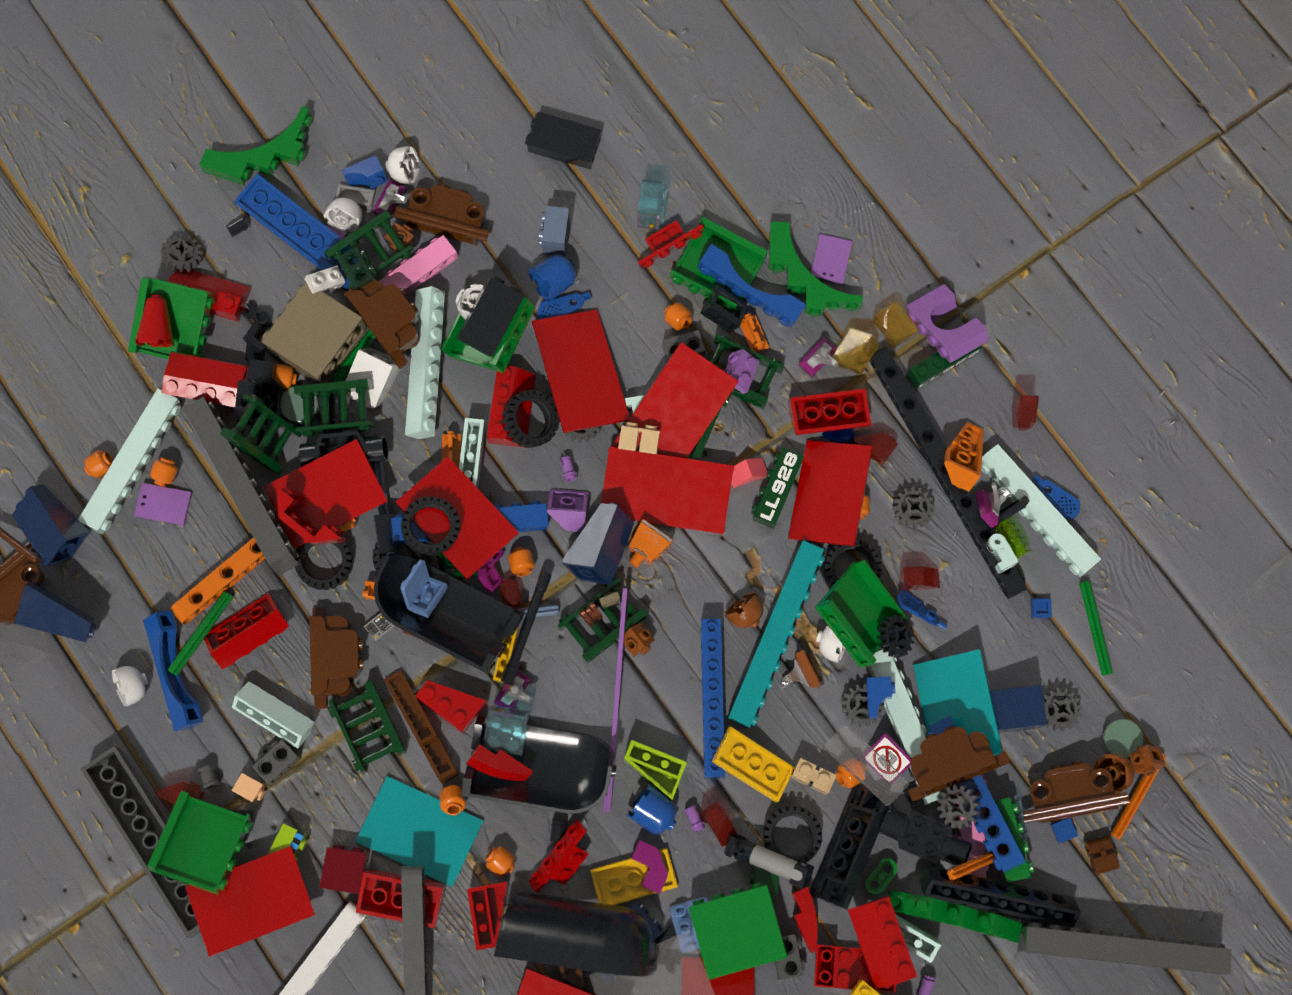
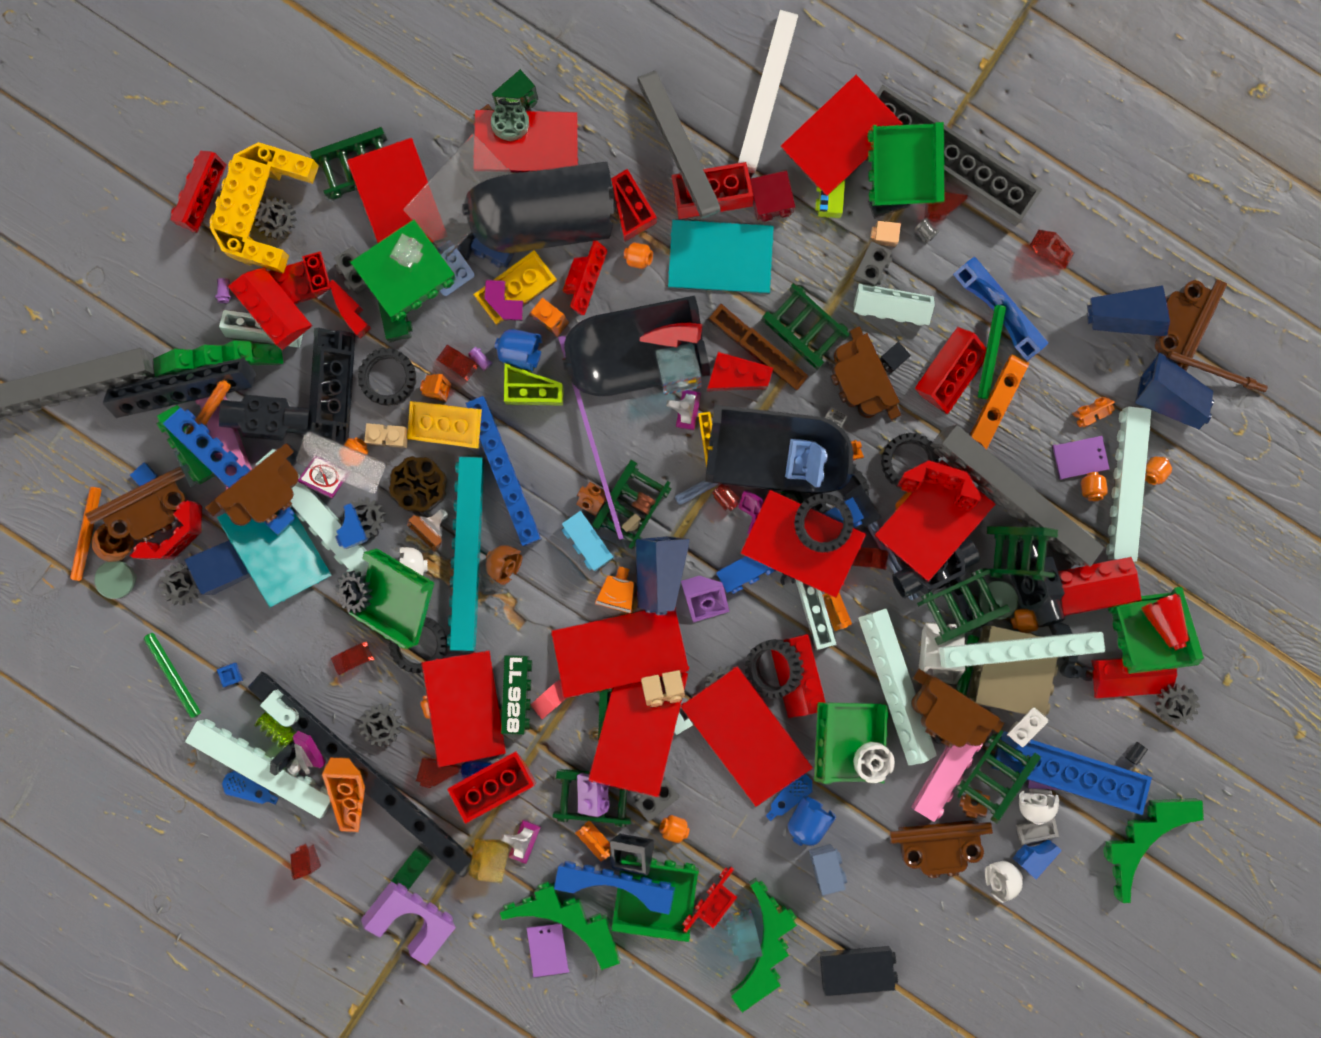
camera: 160 degrees right, 10 degrees up
white cylinder [112,666,148,707] -> none
clear green brick [337,246,378,290] -> none
piece [373,180,408,216] -> none
orange head [439,785,466,815] -> none
black brick [456,276,524,357] -> none
black piece [501,572,552,685] -> none
orange head [507,547,535,577] -> none
black piece [550,821,567,842] -> none
medium lavender pin [559,456,577,482] -> none
piece [724,833,815,888] -> none
green plate [864,858,898,895] -> none
clear yellow piece [873,301,918,349] -> none
blue piece [897,589,948,630] -> none
dark grey gear [937,784,982,829] -> none
reddish brown piece [1084,835,1120,875] -> none
dark orange brick [1129,745,1166,776] -> none
none -> red slope [130,500,202,559]
none -> clear brick [389,233,423,268]
none -> dark brown connector [389,456,447,513]
none -> orange slope [420,374,451,402]
none -> orange torso [529,298,569,337]
none -> medium azure wedge [561,511,614,572]
none -> green arch [730,877,797,1013]
none -> clear red arch [852,547,889,570]
none -> black brick [879,341,911,373]
none -> light aqua brick [939,632,1105,668]
none -> clear red arch [1029,230,1074,269]
none -> orange hinge [1072,397,1115,427]

